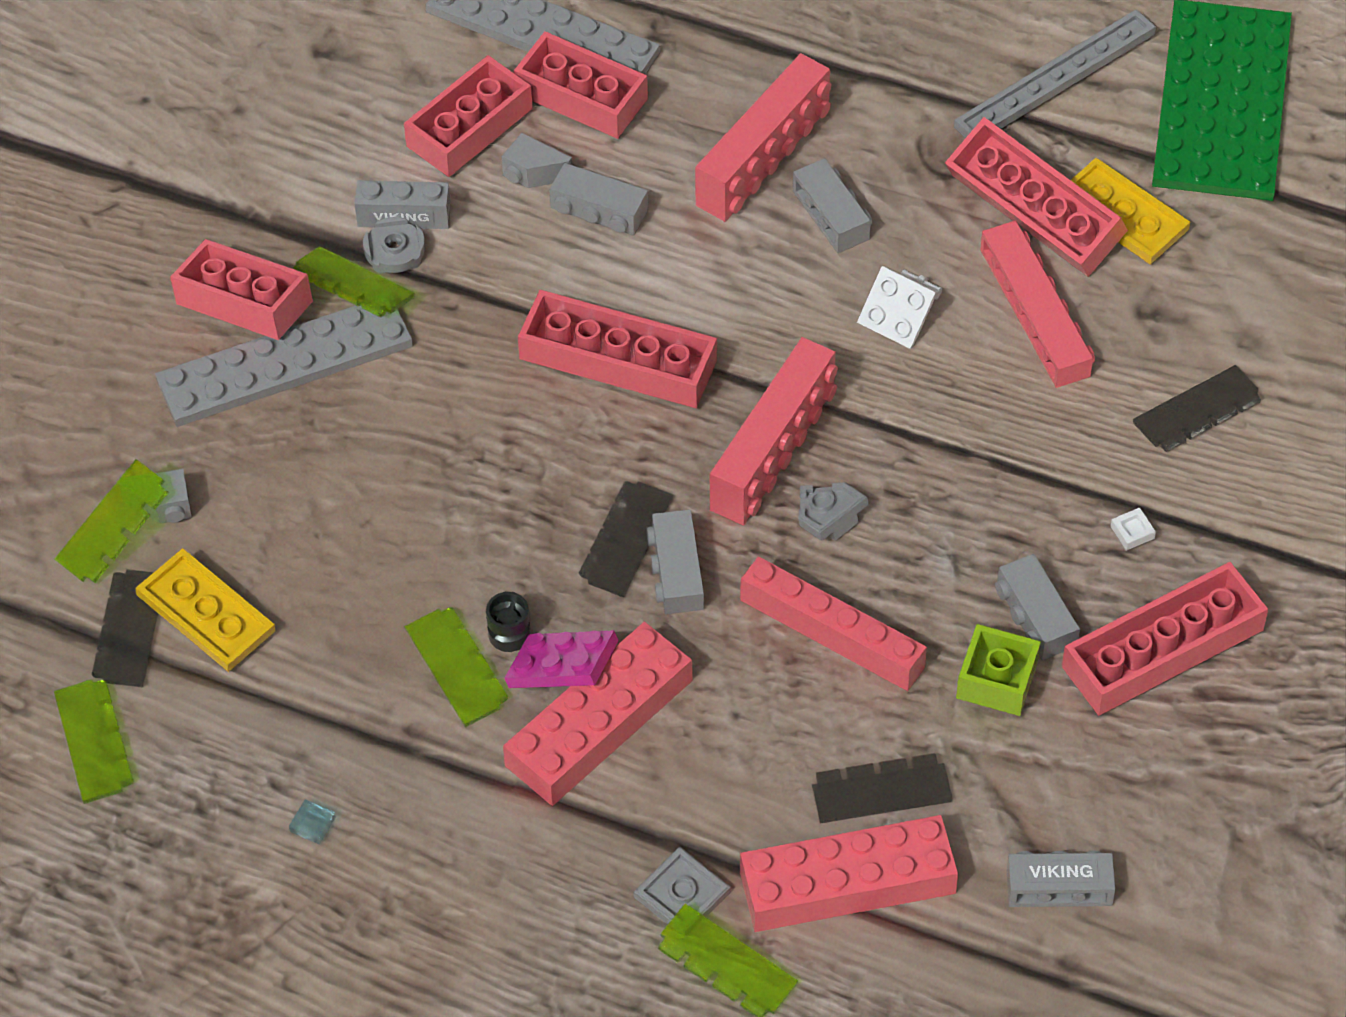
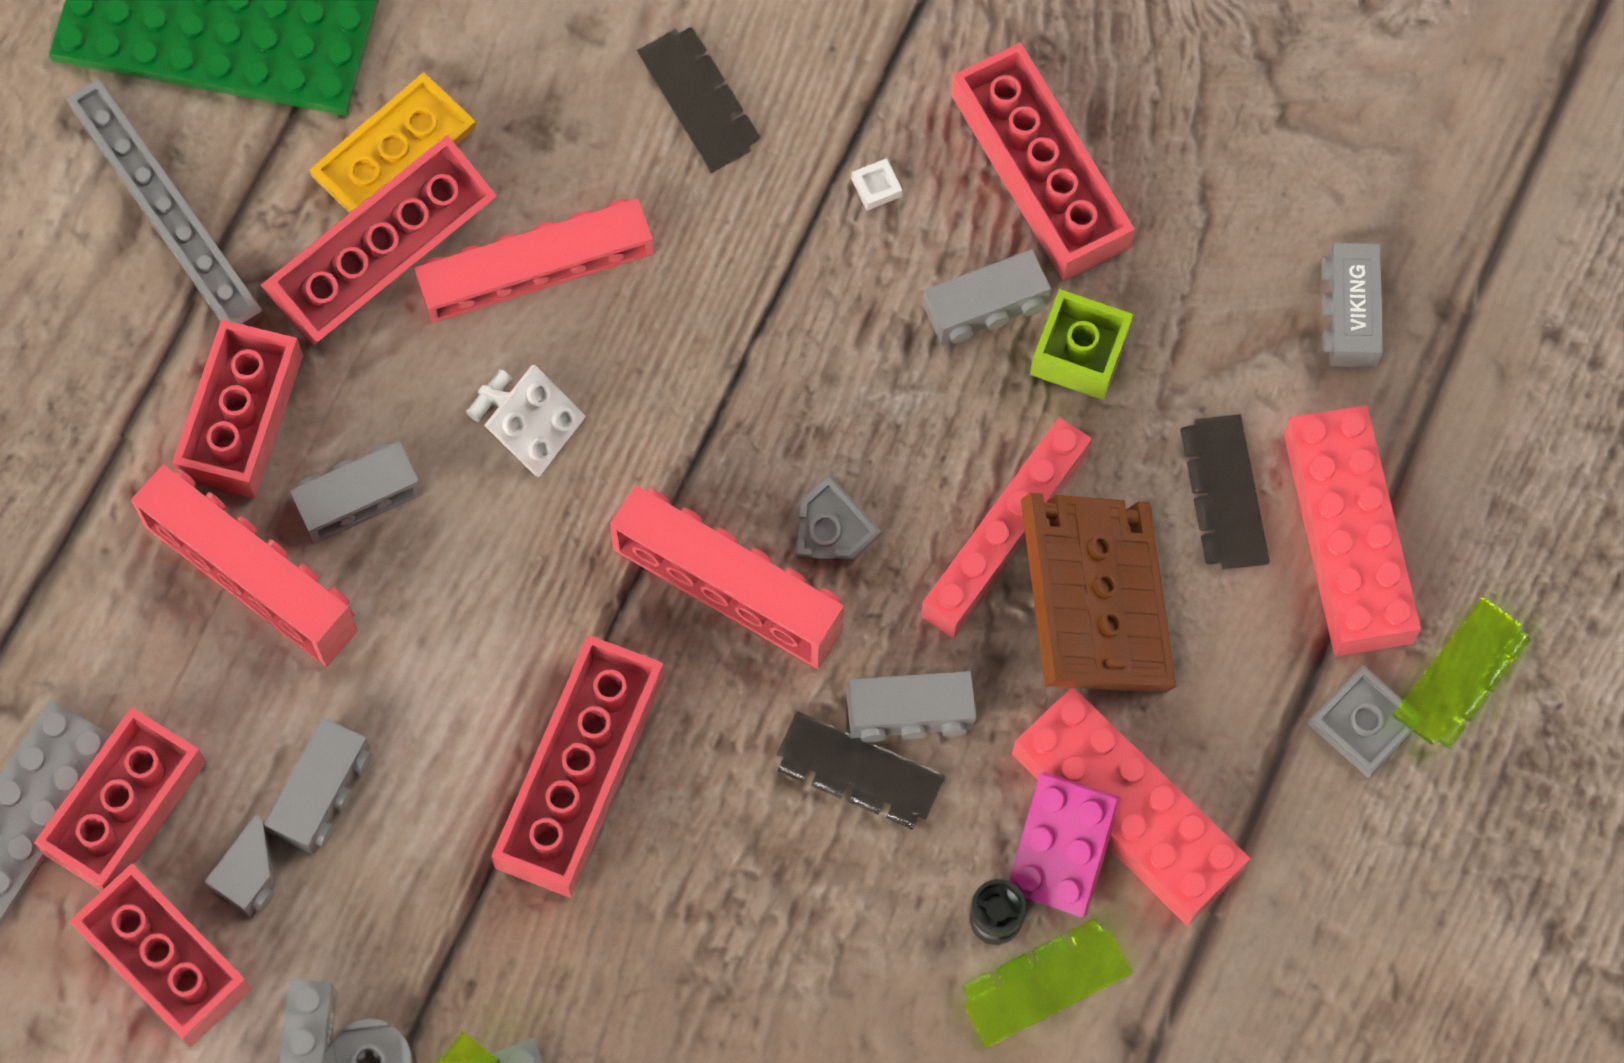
camera: 90 degrees left, 15 degrees up
none -> coral brick [172,319,303,499]
none -> dark orange door [1021,492,1176,693]

